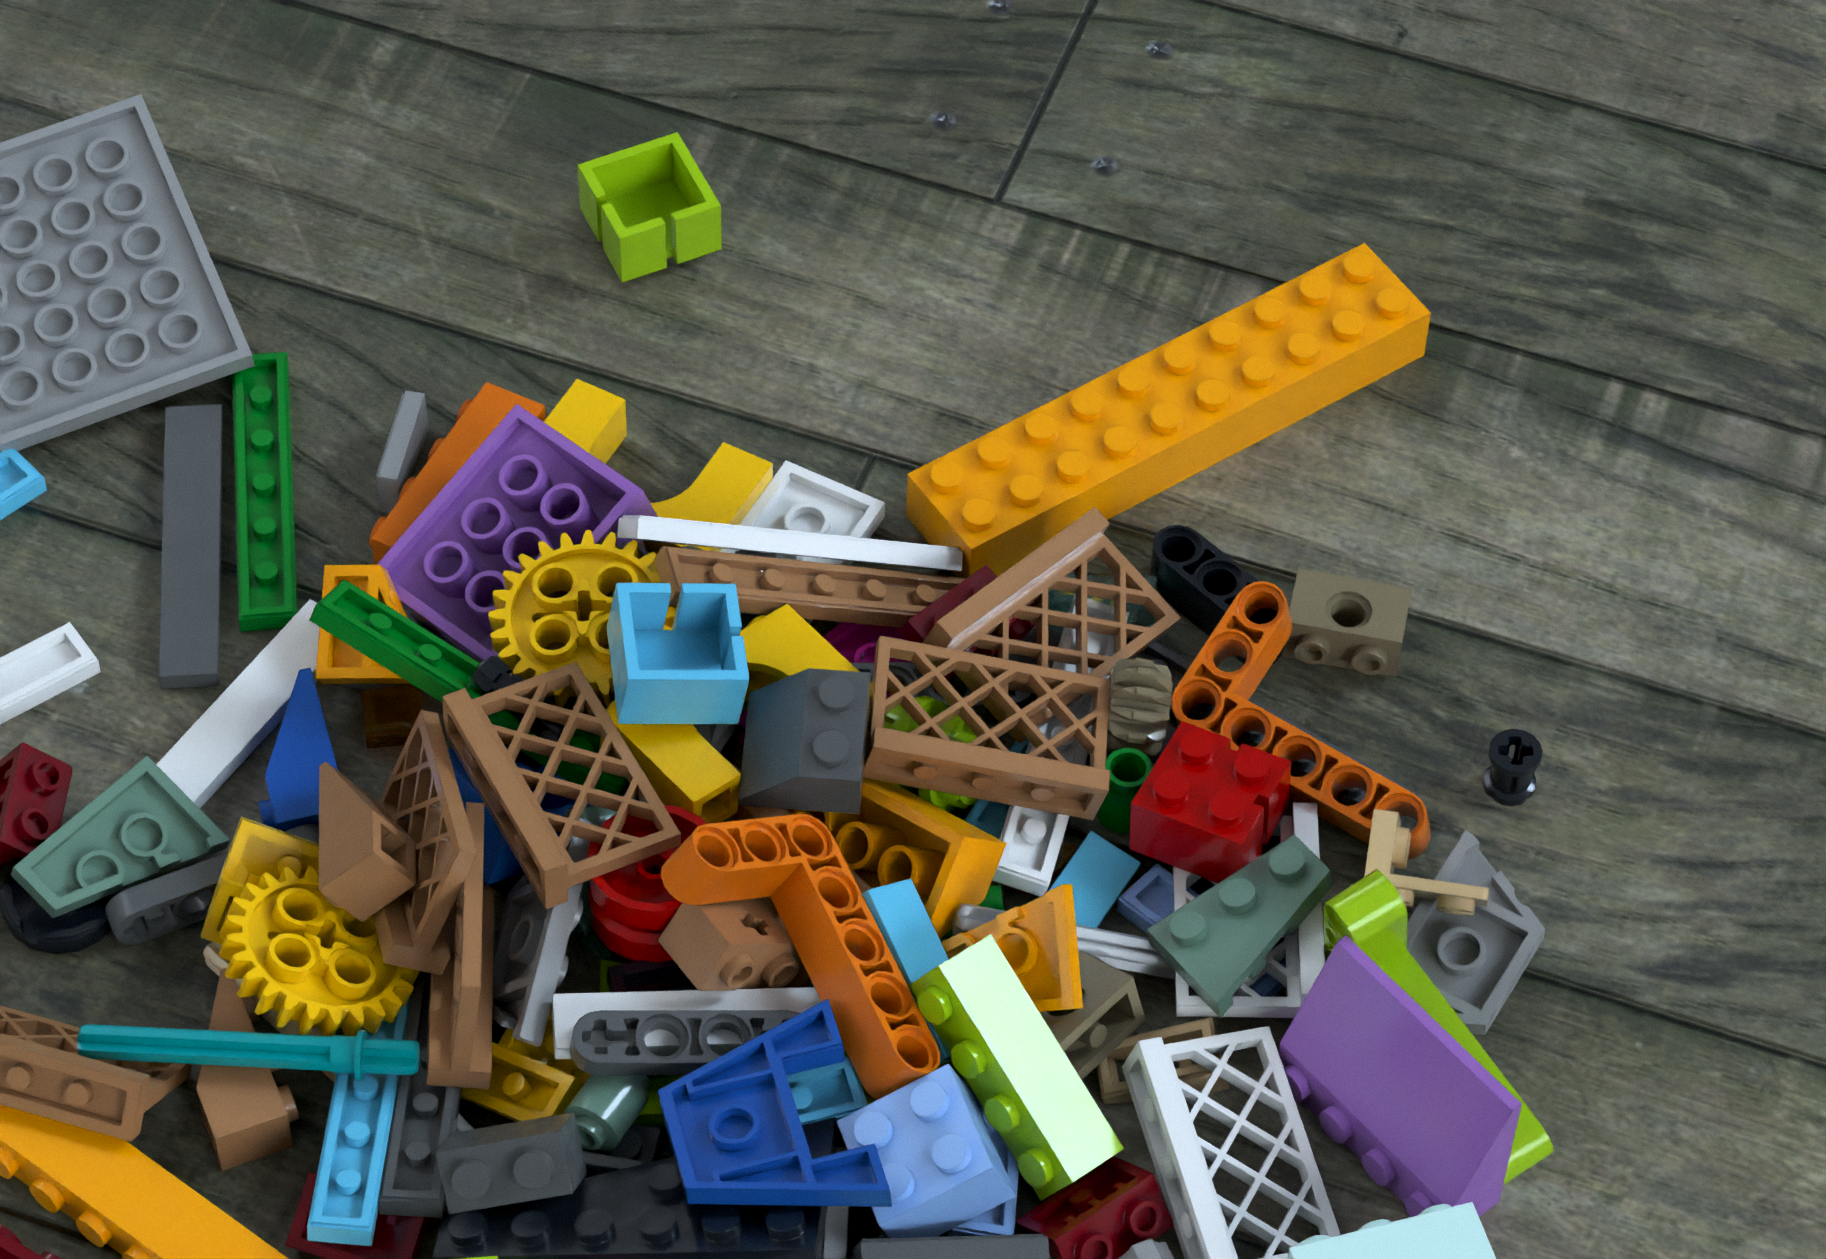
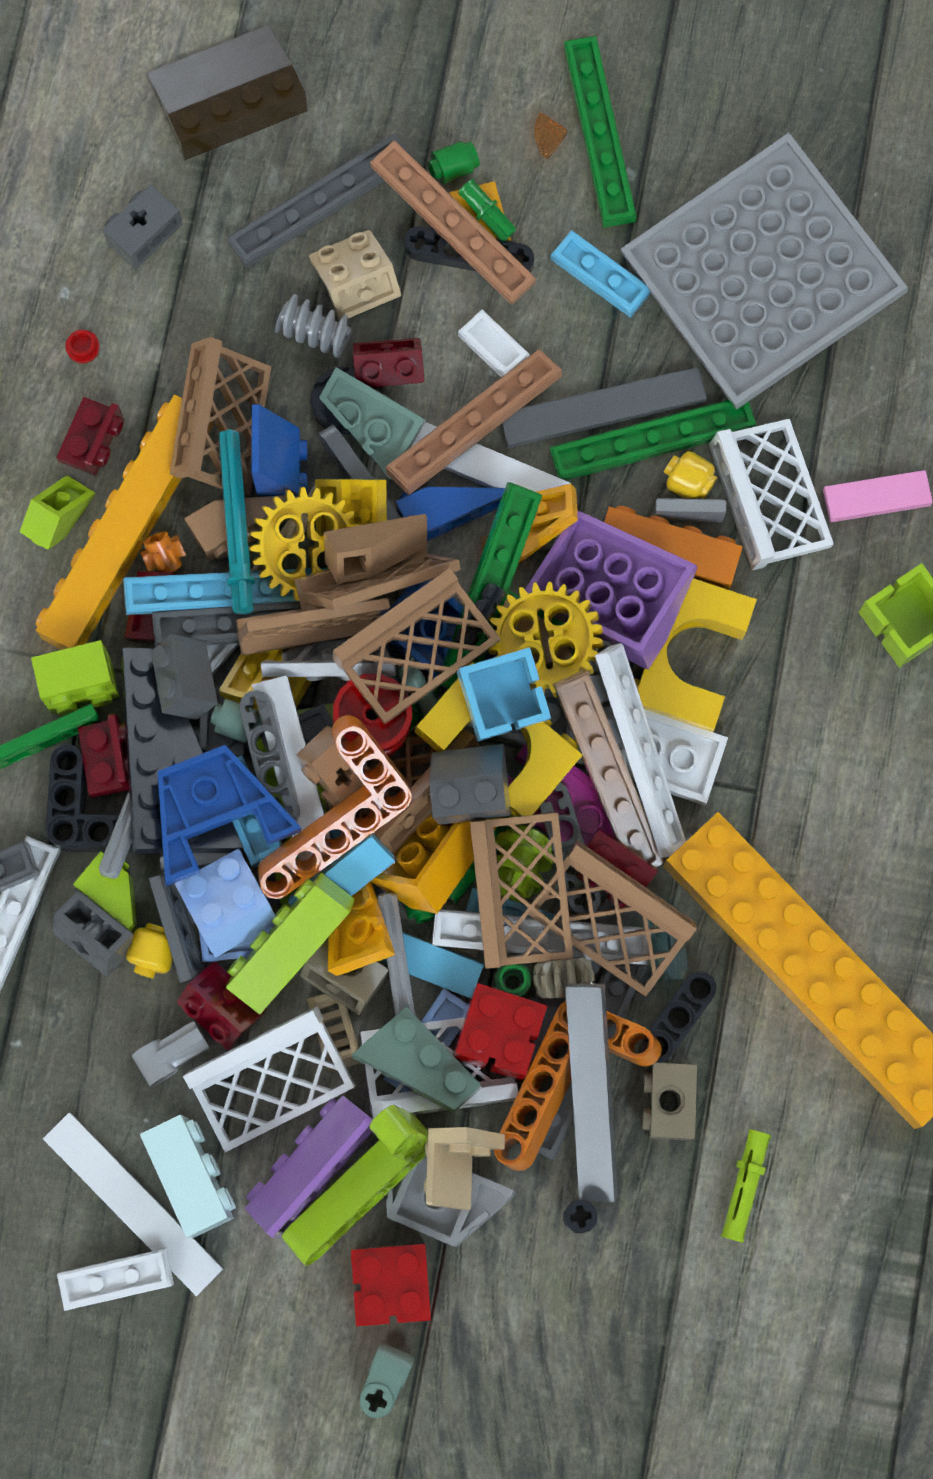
camera: 80 degrees right, 25 degrees up
none -> orange gear [140,531,186,572]
none -> blue slope [252,404,308,497]
none -> red piece [351,1244,431,1327]
none -> sand green piece [359,1342,416,1418]
none -> nougat tile [385,349,562,495]
none -> tile [565,983,618,1202]
none -> yellow head [664,451,718,499]
none -> white fence [709,419,834,571]
none -> lime pin [720,1129,771,1243]
none -> bright pink tile [823,470,933,523]

